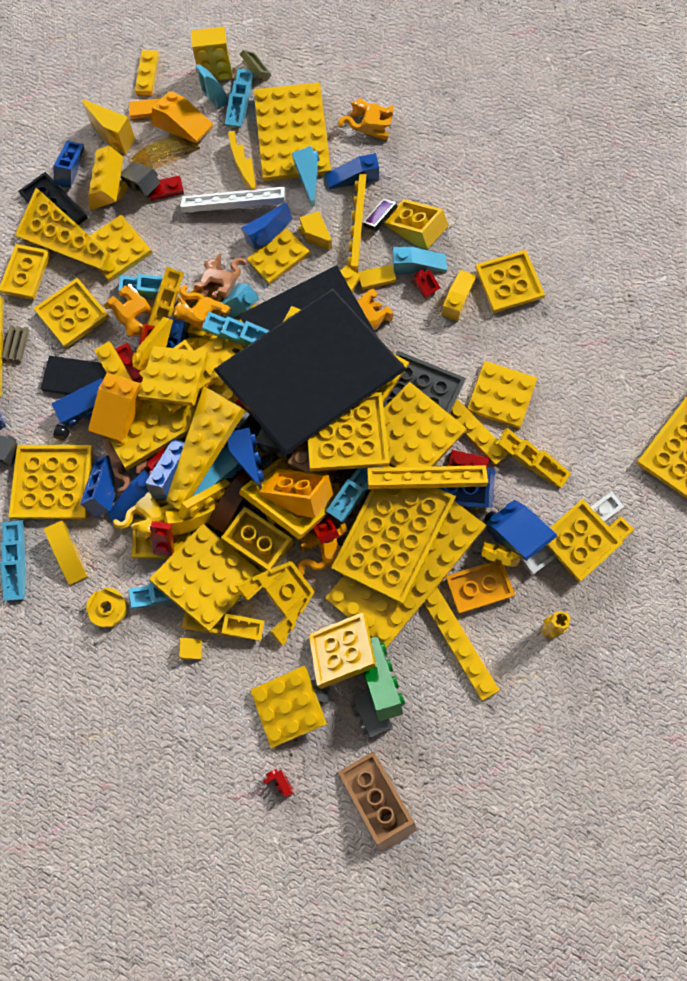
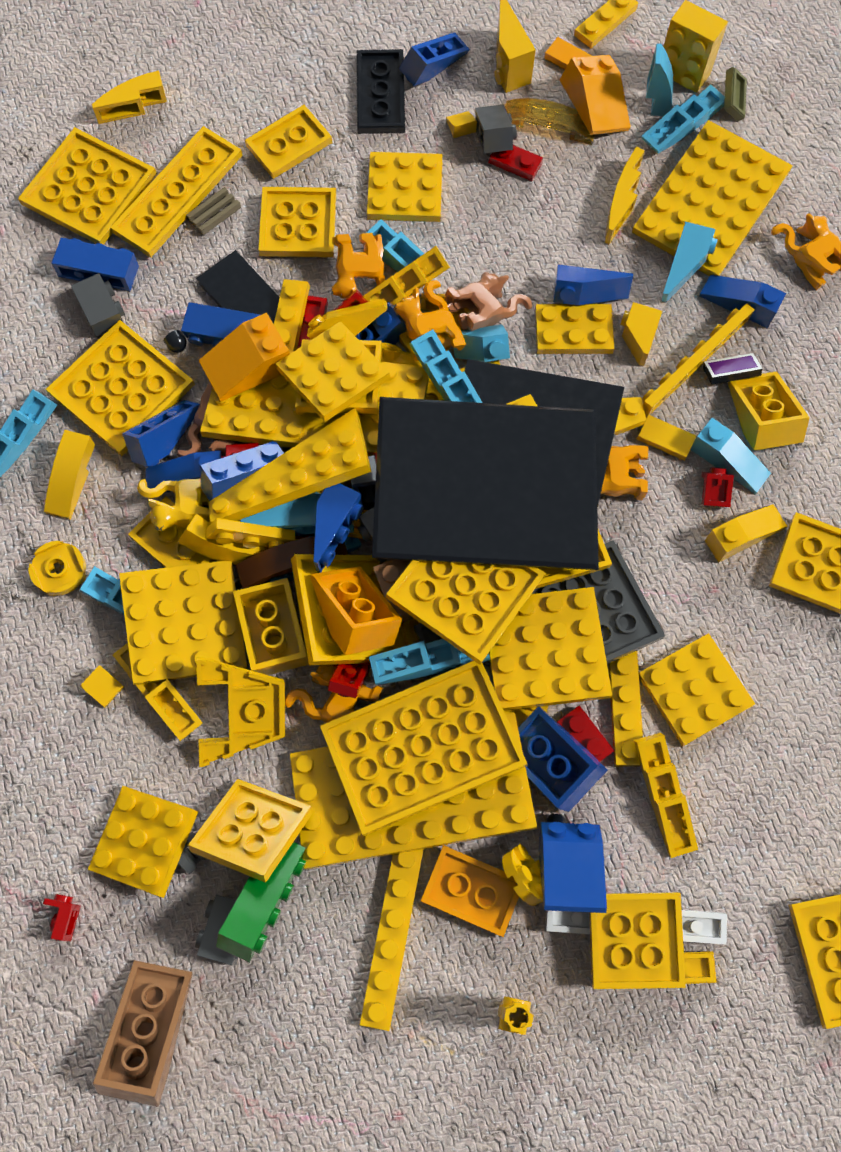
camera: 35 degrees right, 0 degrees up
yellow wing [15,188,111,271] -> none
yellow slope [89,145,124,210] -> none
red plate [150,521,174,556] -> none
white plate [180,187,286,213] -> none
yellow plate [367,465,488,489] -> none

